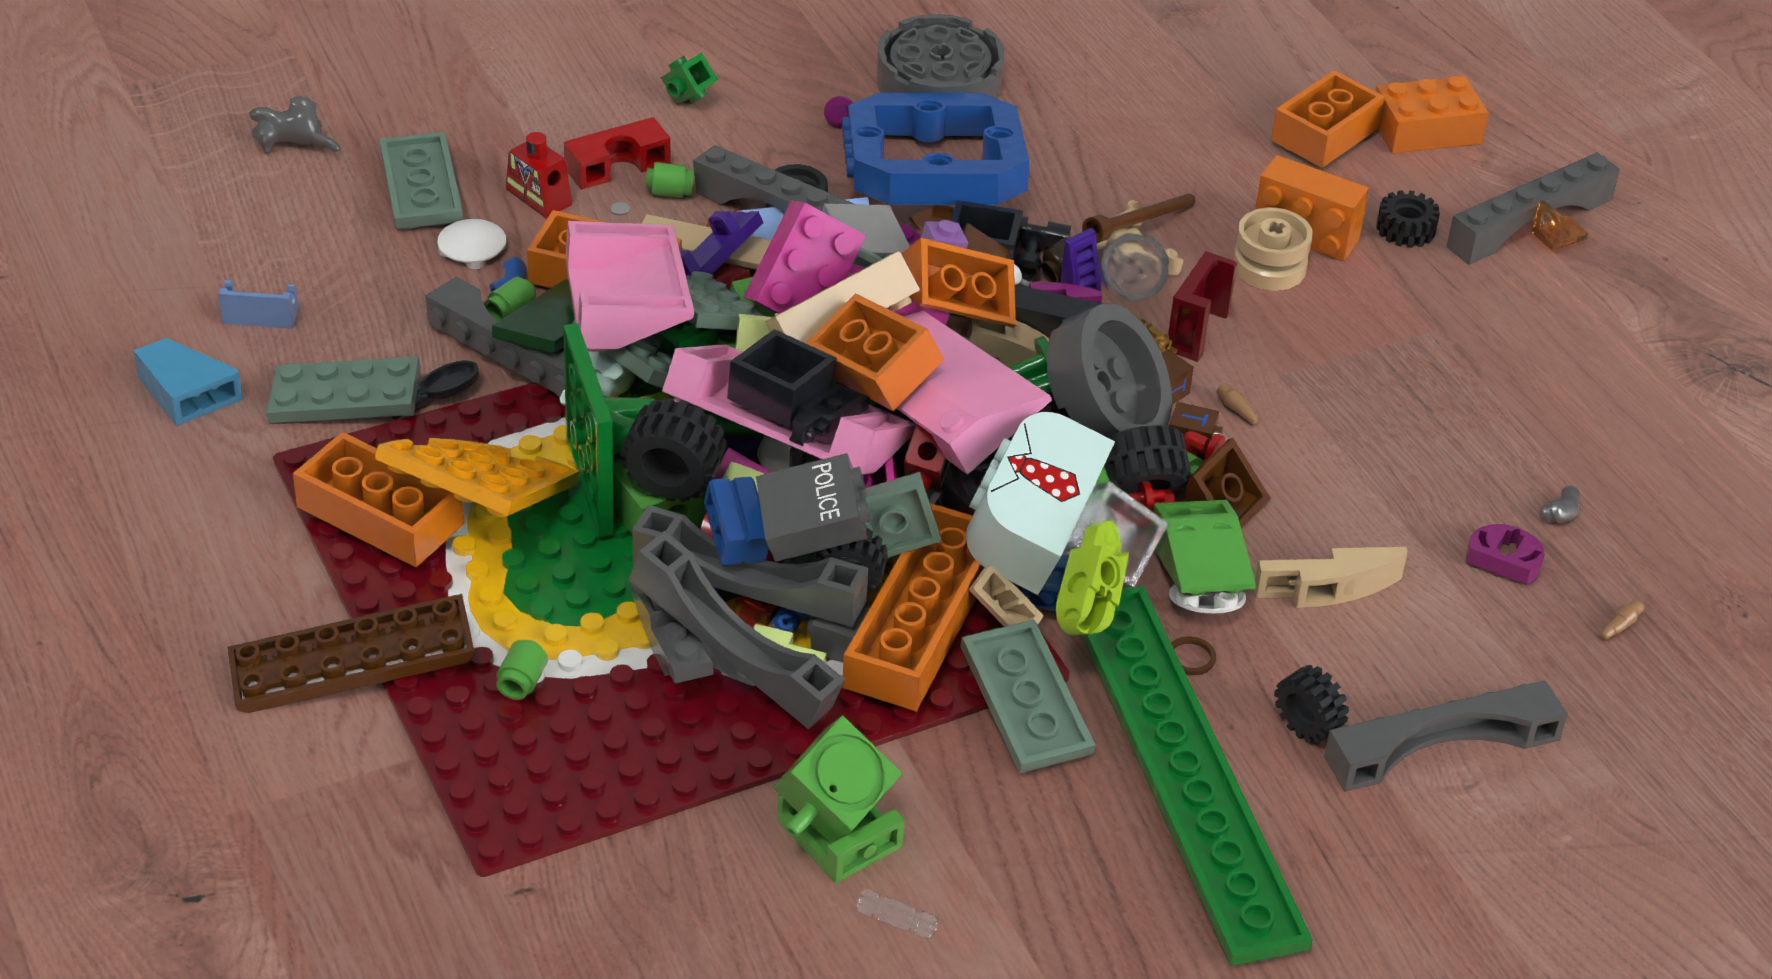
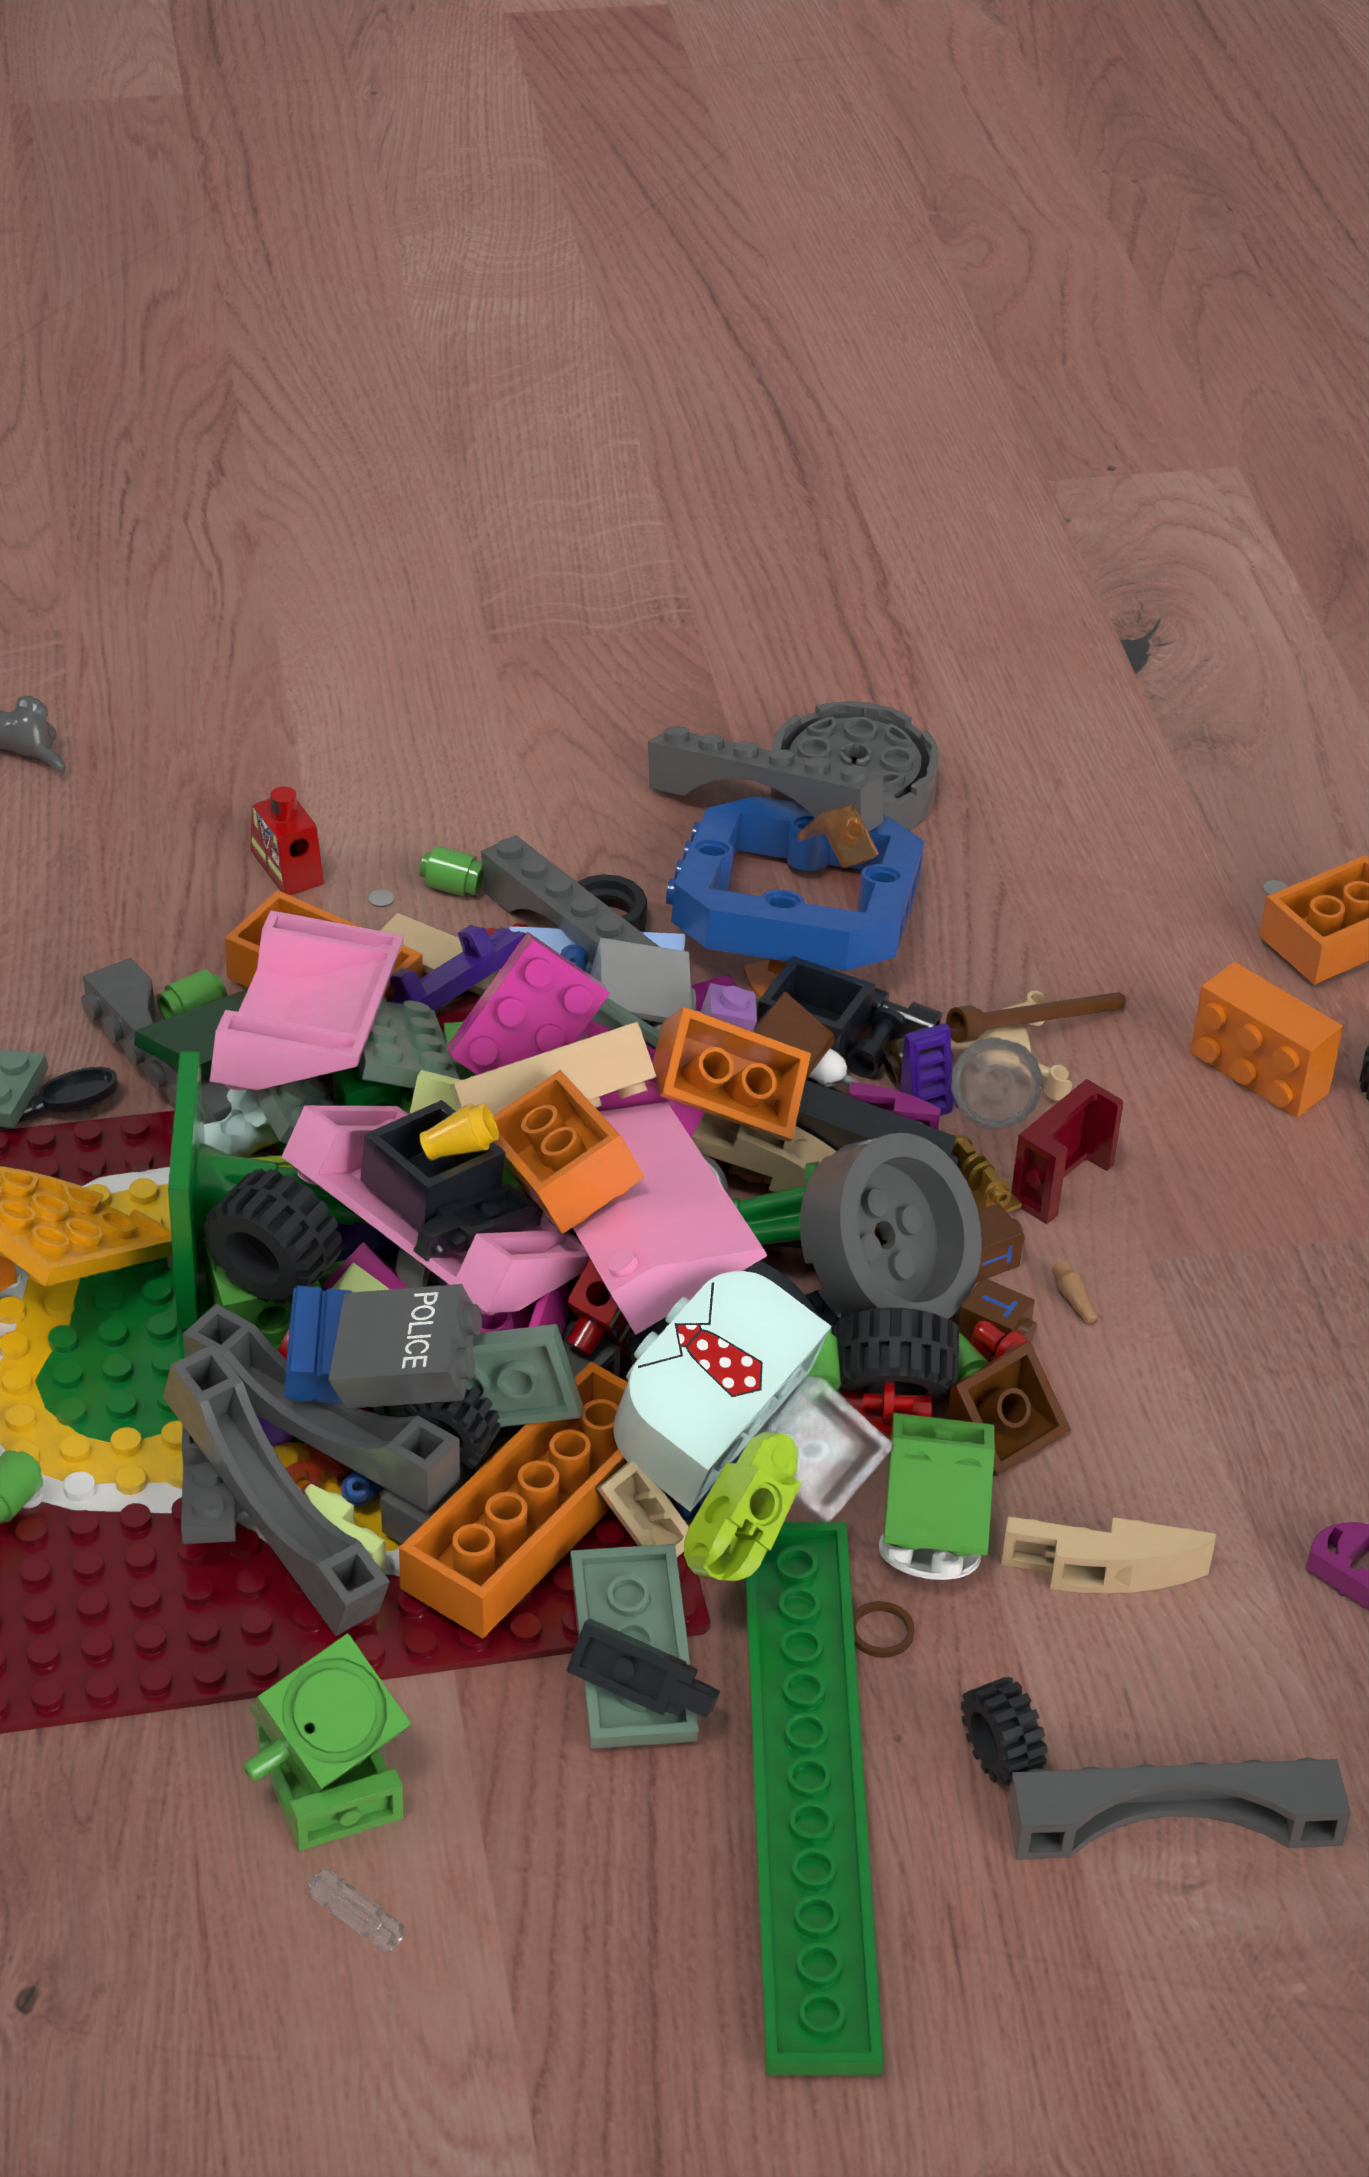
camera: 15 degrees right, 0 degrees up
sand green plate [379,132,463,229] -> none
white dish [438,219,506,269] -> none
blue arm [489,257,527,293] -> none
red arch [564,117,671,190] -> none
green brick [660,52,719,105] -> none
magenta plate [824,96,853,128] -> none
tan wheel [1234,207,1312,291] -> none
none -> yellow cone [420,1103,499,1161]
none -> black hinge [566,1618,721,1717]
none -> dark grey arch [648,726,883,837]
none -> clear orange bracket [796,804,879,868]
none -> light grey sticker [1263,880,1288,895]

